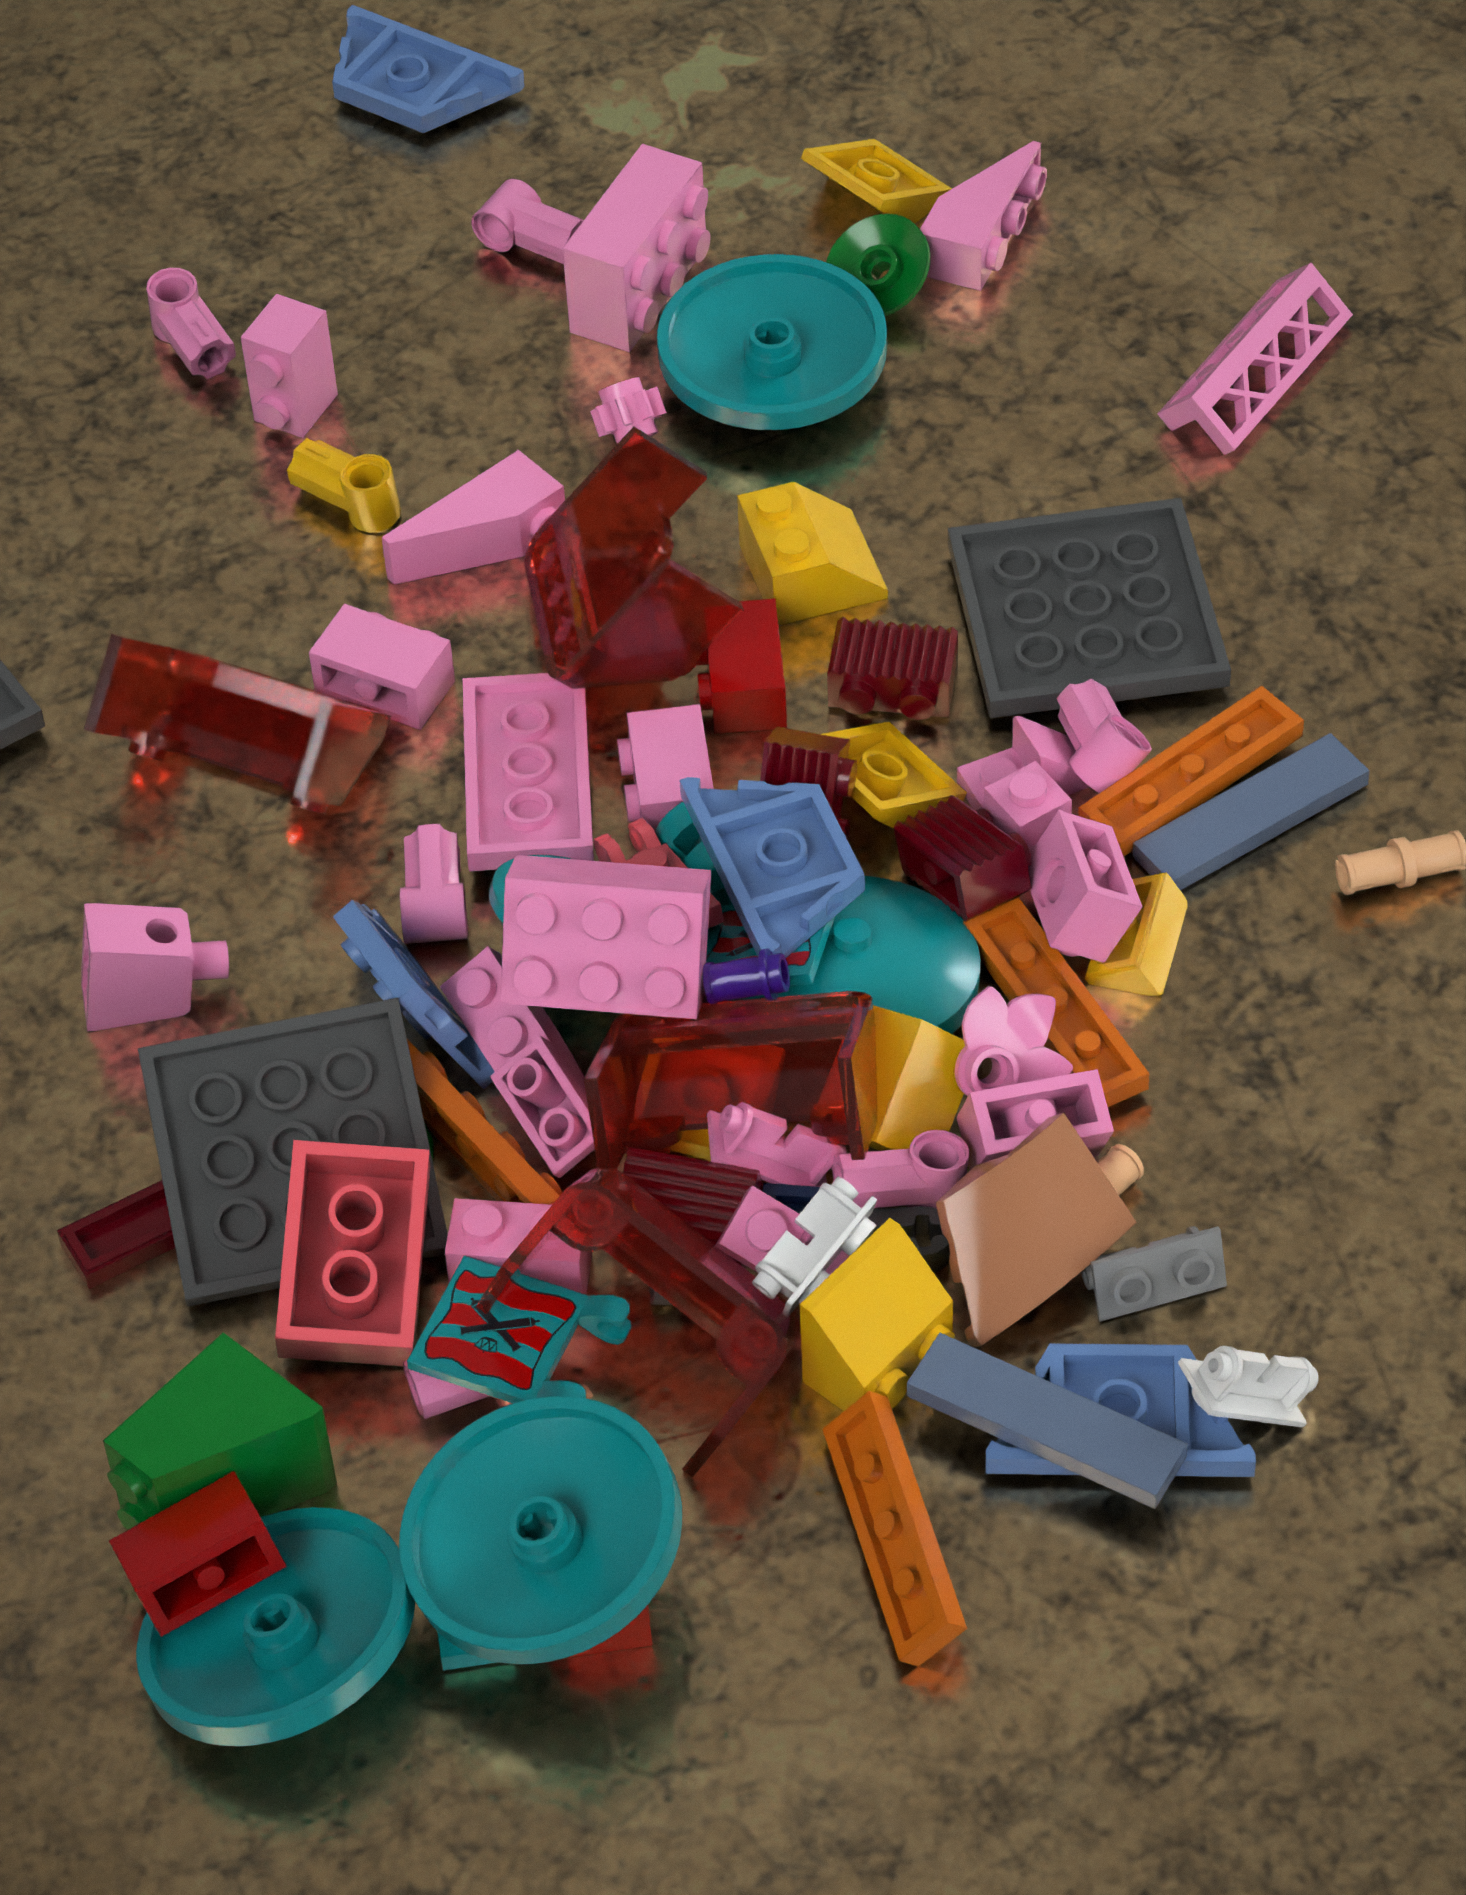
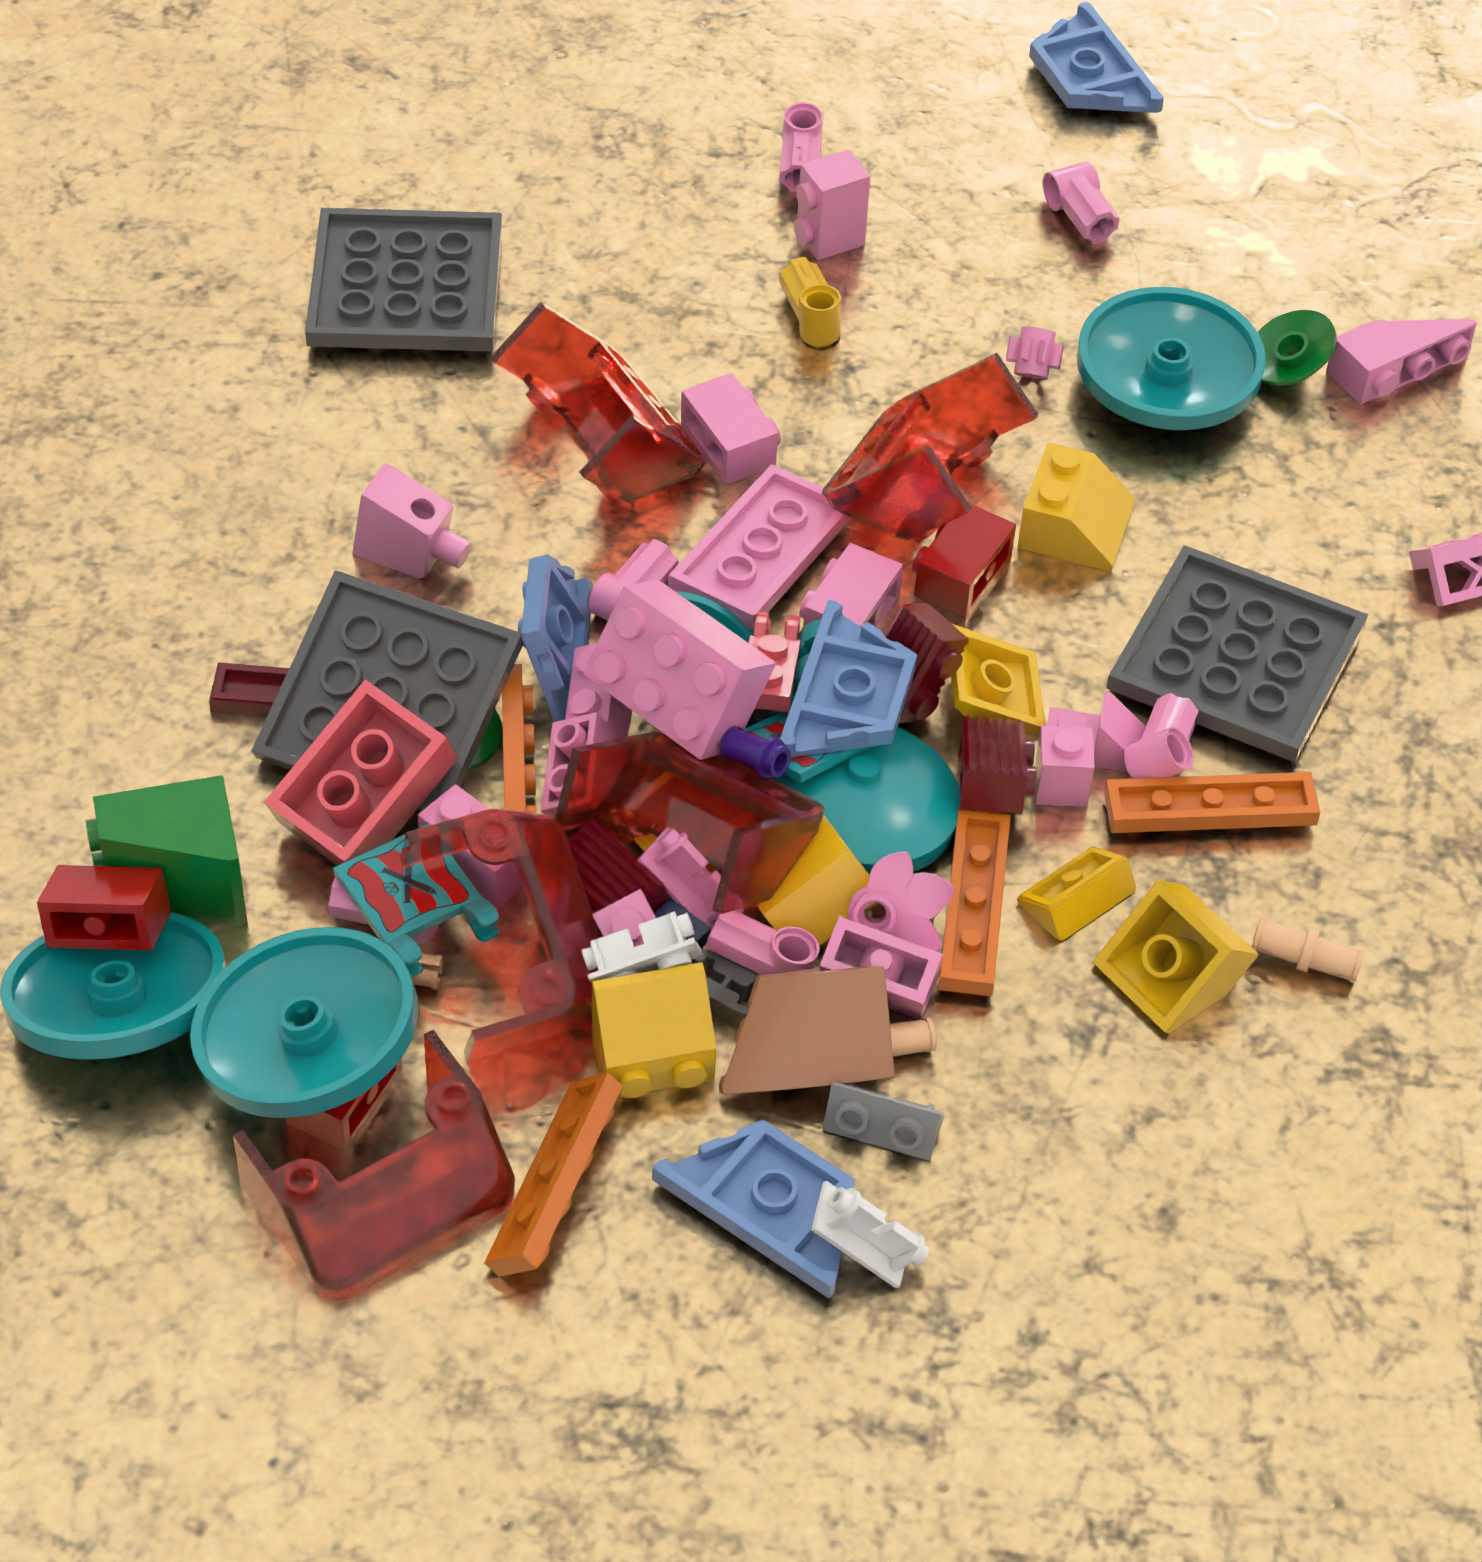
camera: 30 degrees right, 0 degrees up
bright pink slope [382,450,568,585] -> none
bright pink brick [562,144,711,352] -> none
yellow slope [801,139,952,223] -> none
dark red brick [827,617,958,720] -> none
sand blue tile [907,1333,1188,1509] -> none
bright pink brick [1028,810,1143,963] -> none
sand blue tile [1132,733,1370,890] -> none
none -> clear red windscreen [233,1030,515,1301]
none -> yellow slope [1092,880,1259,1034]

